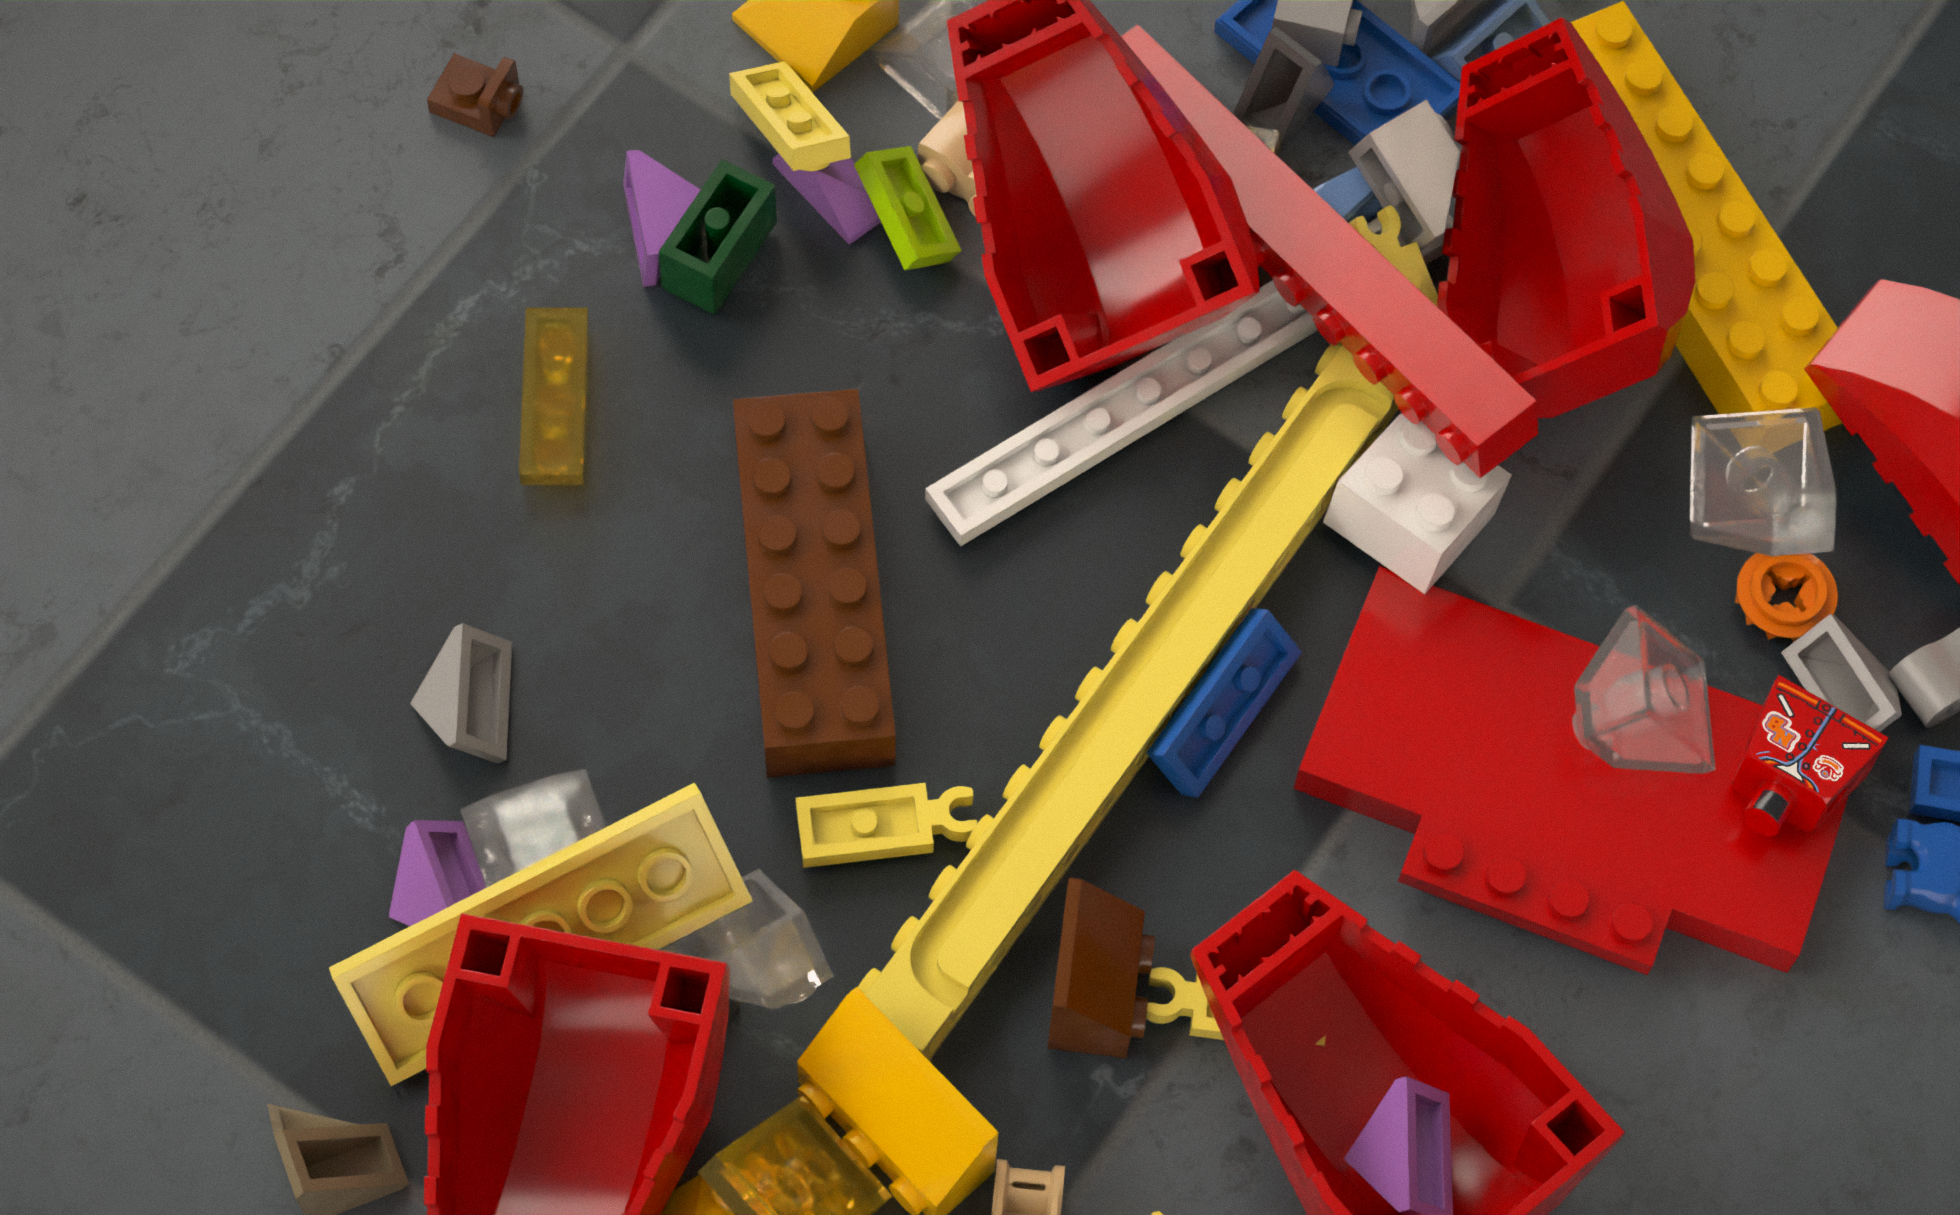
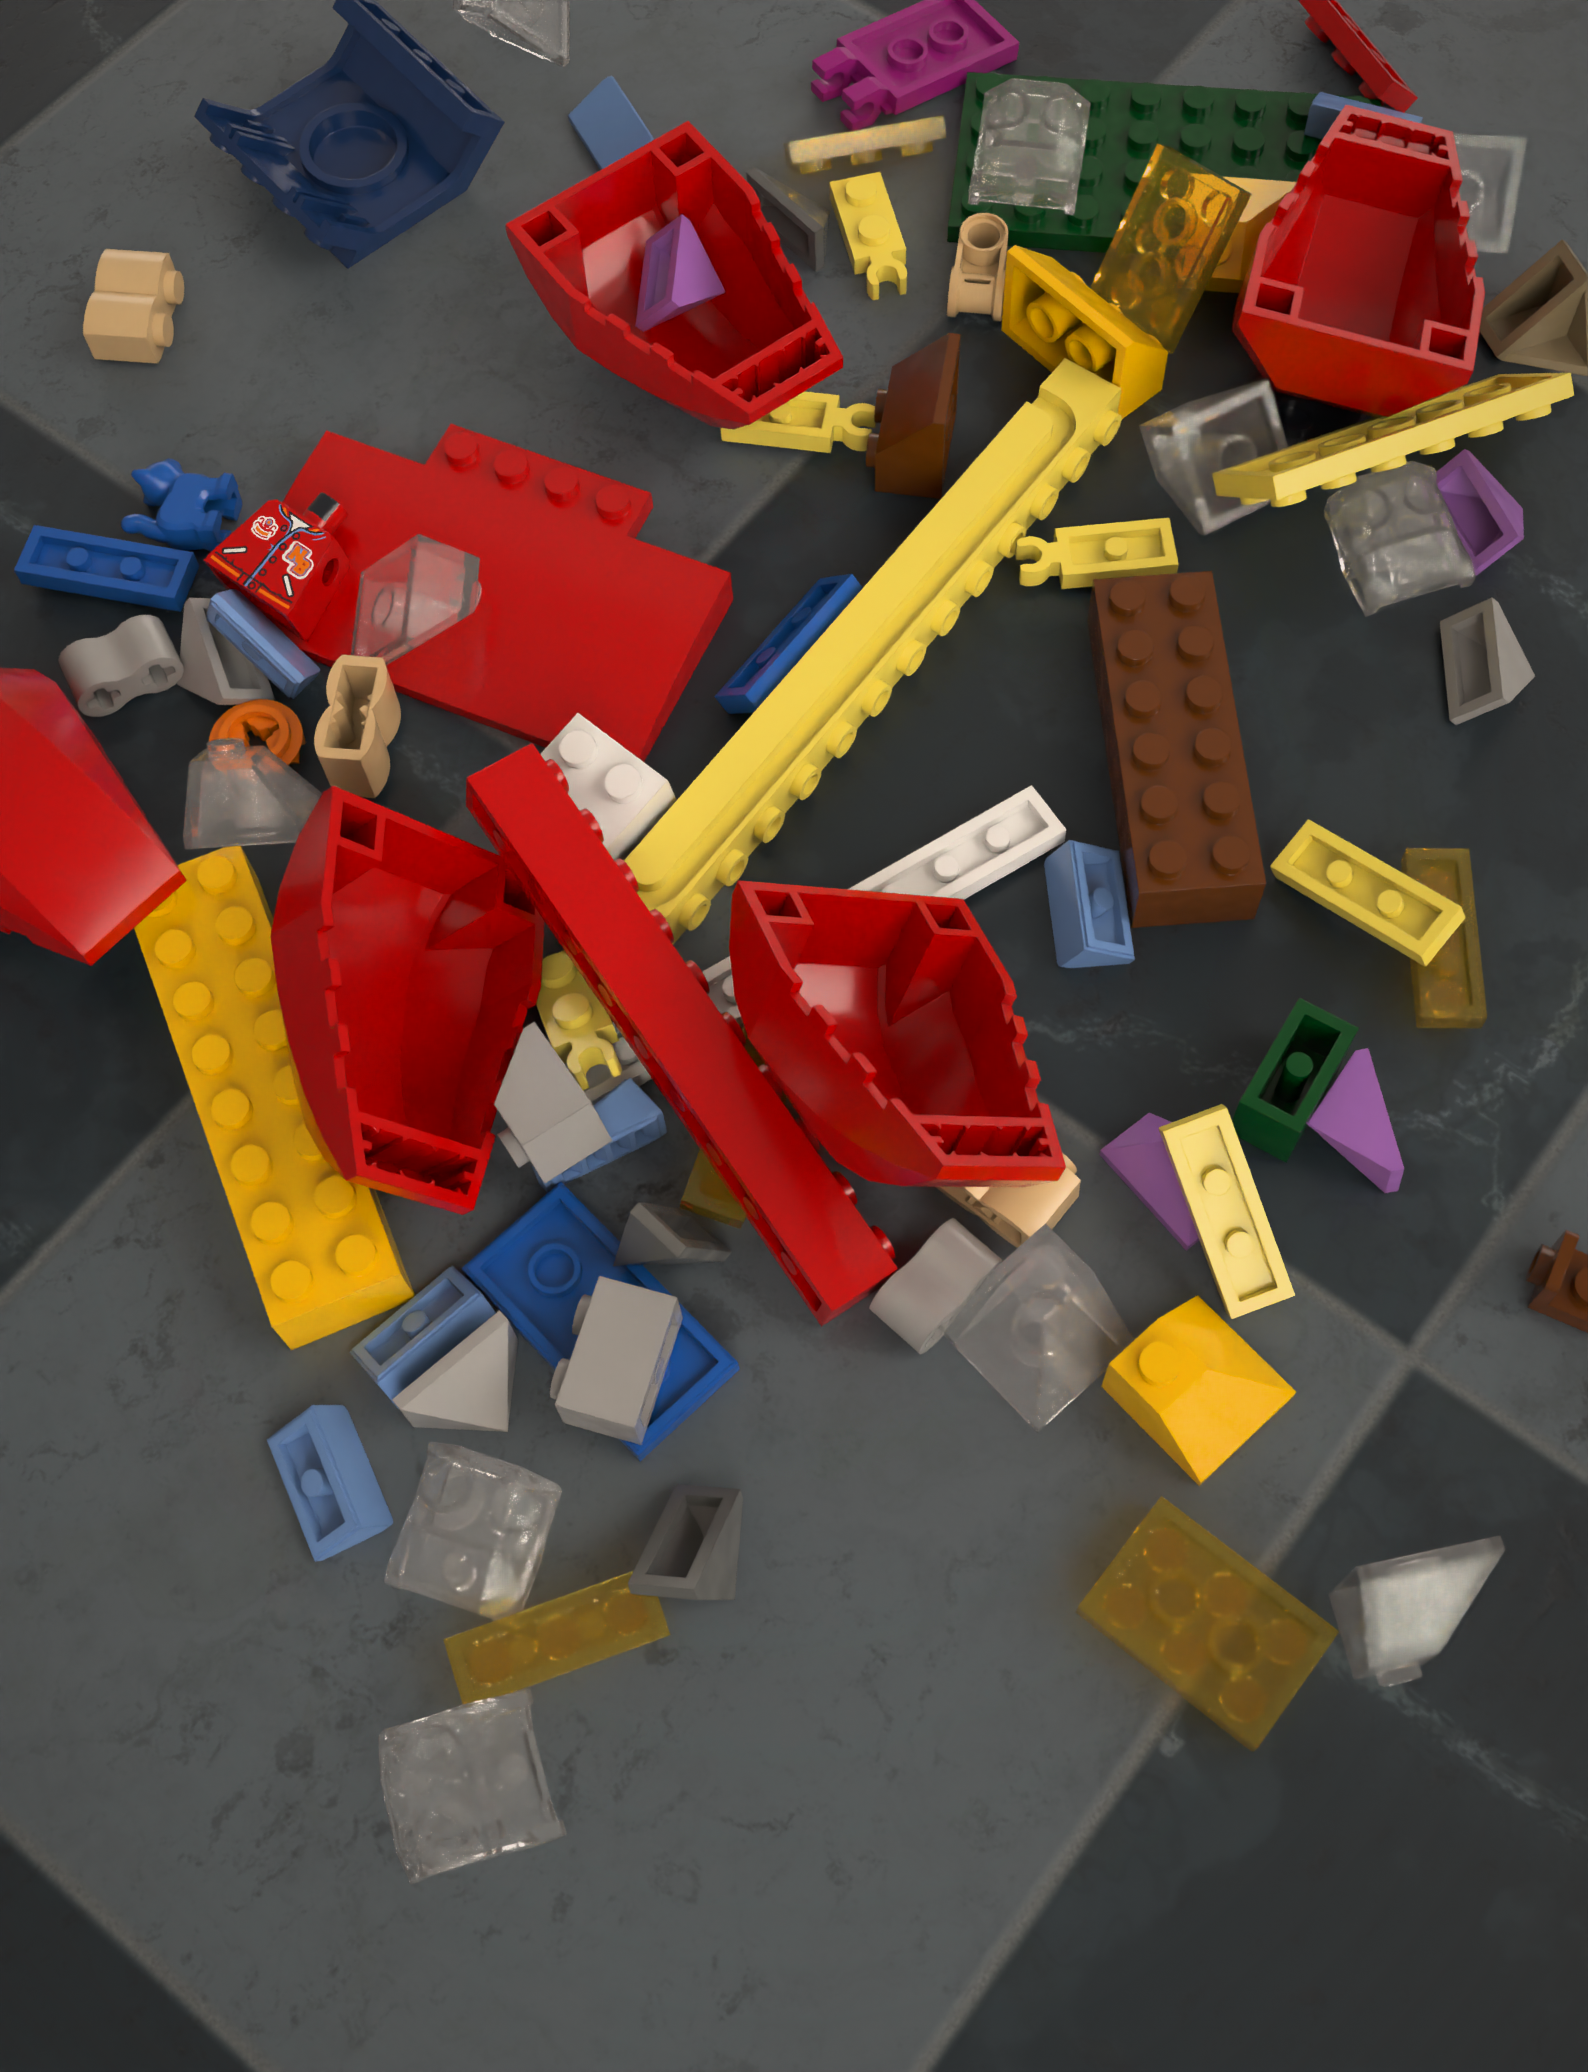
camera: 170 degrees left, 0 degrees up
lime plate [854,146,962,270] -> none
none -> medium blue slope [206,589,320,699]
none -> tan brick [314,655,401,798]
none -> medium blue slope [1044,840,1135,968]
none -> light yellow plate [1270,819,1465,967]

